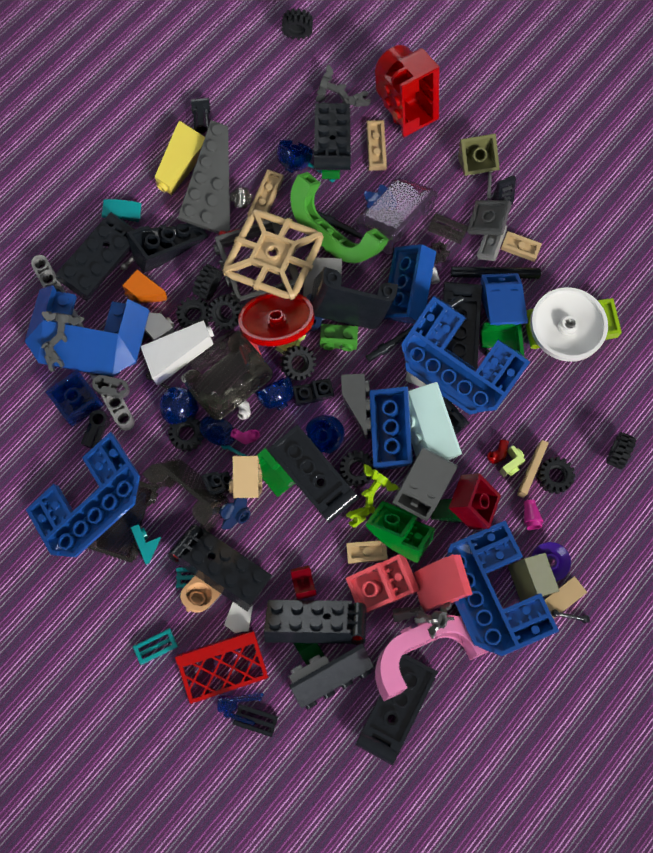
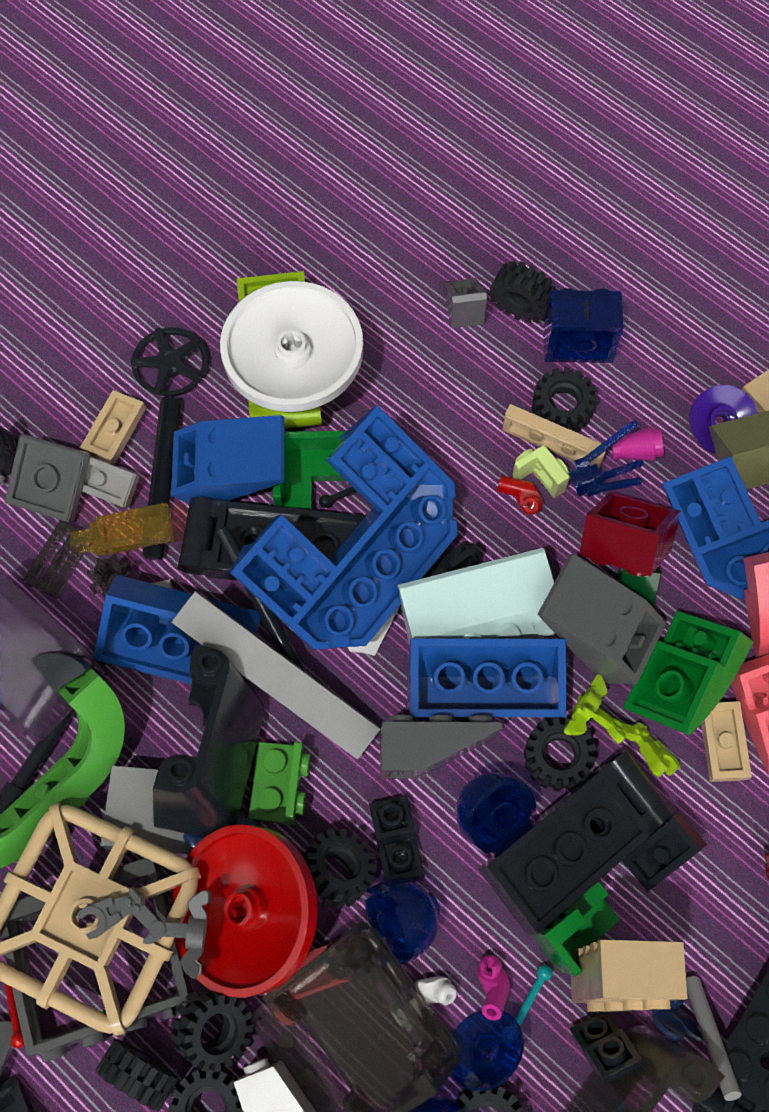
camera: 85 degrees left, 5 degrees down
none -> black tile [31,651,89,692]
none -> clear yellow hinge [70,503,174,555]
none -> dark grey piece [77,888,211,979]
none -> black wheel [131,327,208,396]
none -> light grey tile [171,590,381,760]
none -> dark grey slope [443,278,487,329]
none -> clear blue brick [543,288,623,363]
none -> clear blue plant [569,421,644,497]
none -> black slope [622,813,707,892]
none -> light grey bar [686,976,741,1101]

